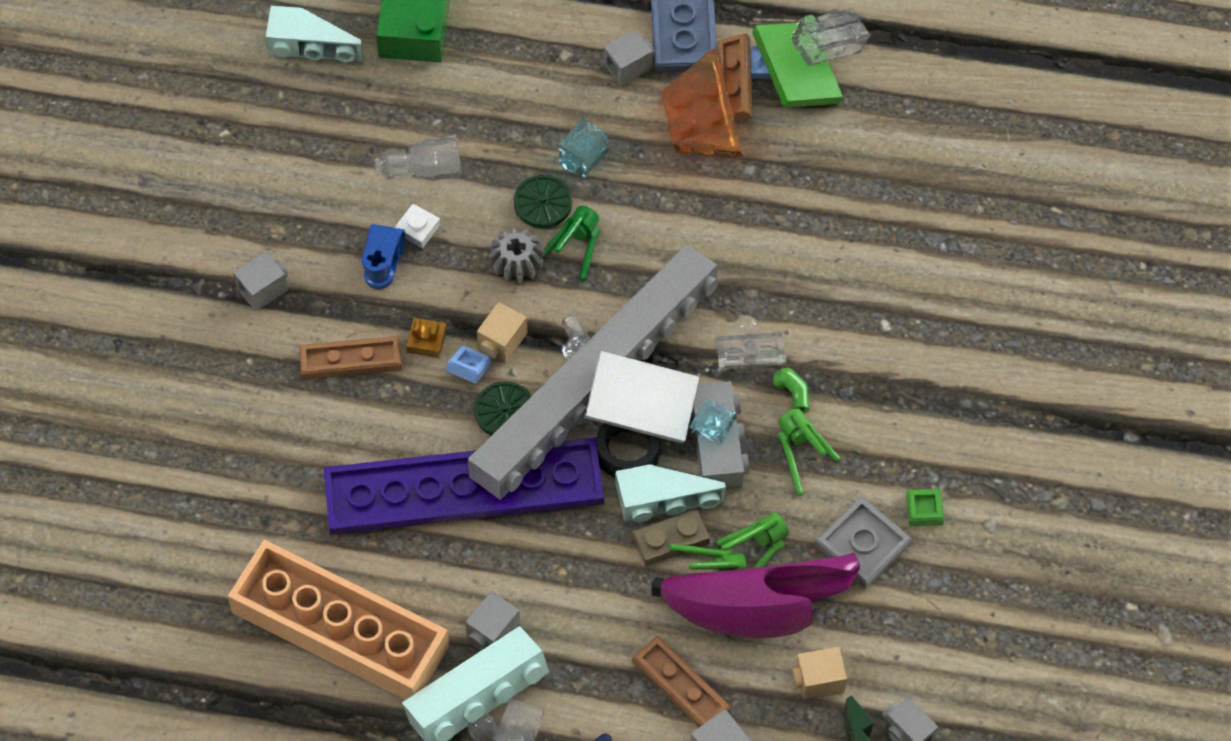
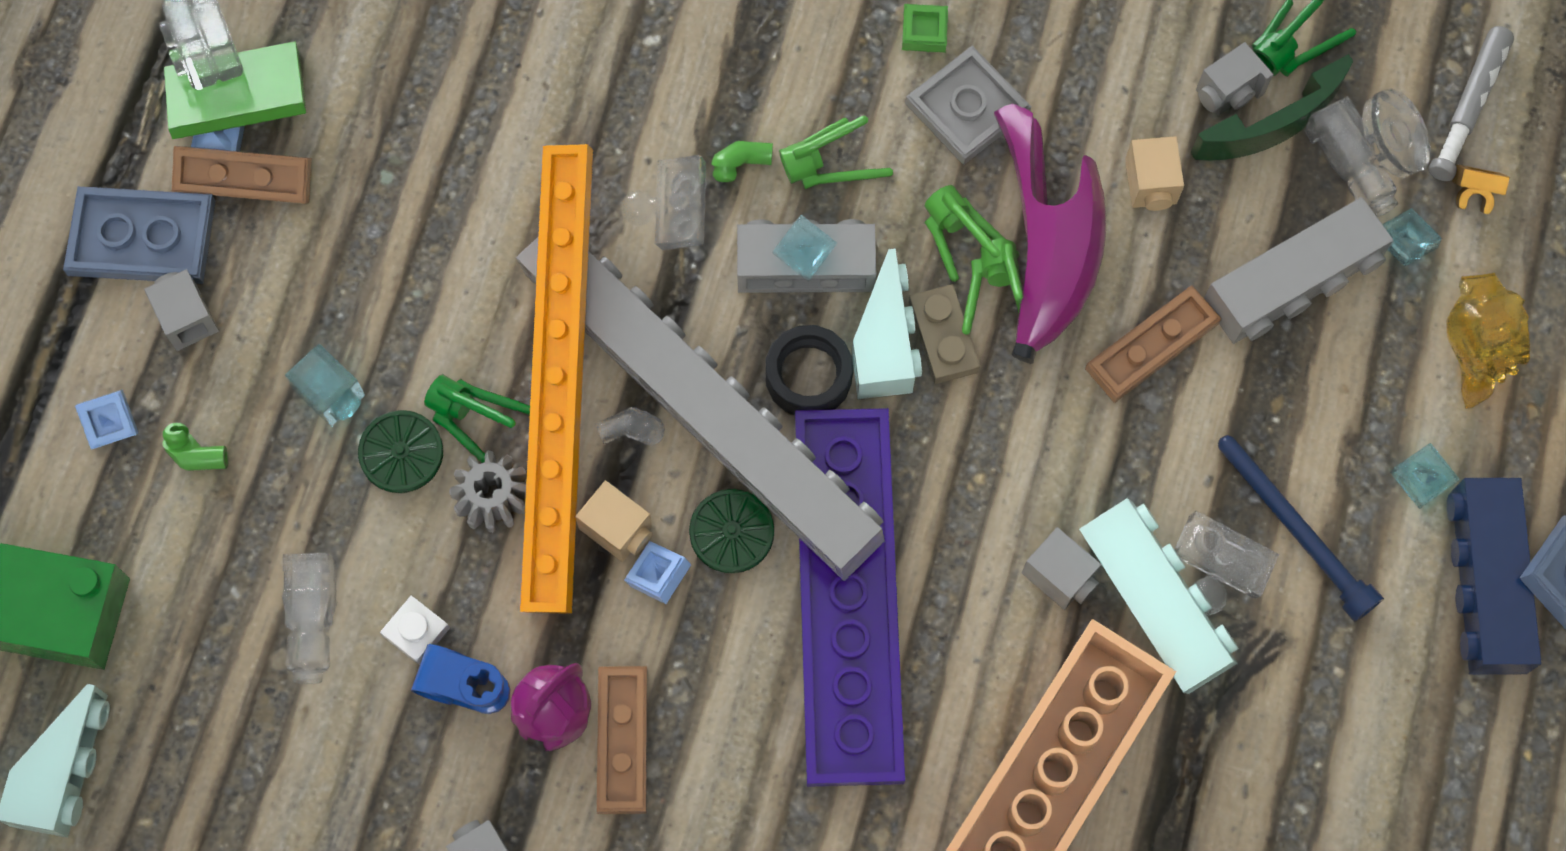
camera: 85 degrees left, 10 degrees up
pearl gold tile [406,318,447,358] -> none
white tile [584,351,699,444] -> none
clear orange wing [661,48,743,157] -> none
none -> light blue tile [75,389,138,450]
none -> bright green arm [162,423,228,471]
none -> magenta helmet [511,663,591,751]
none -> light orange plate [520,144,593,614]

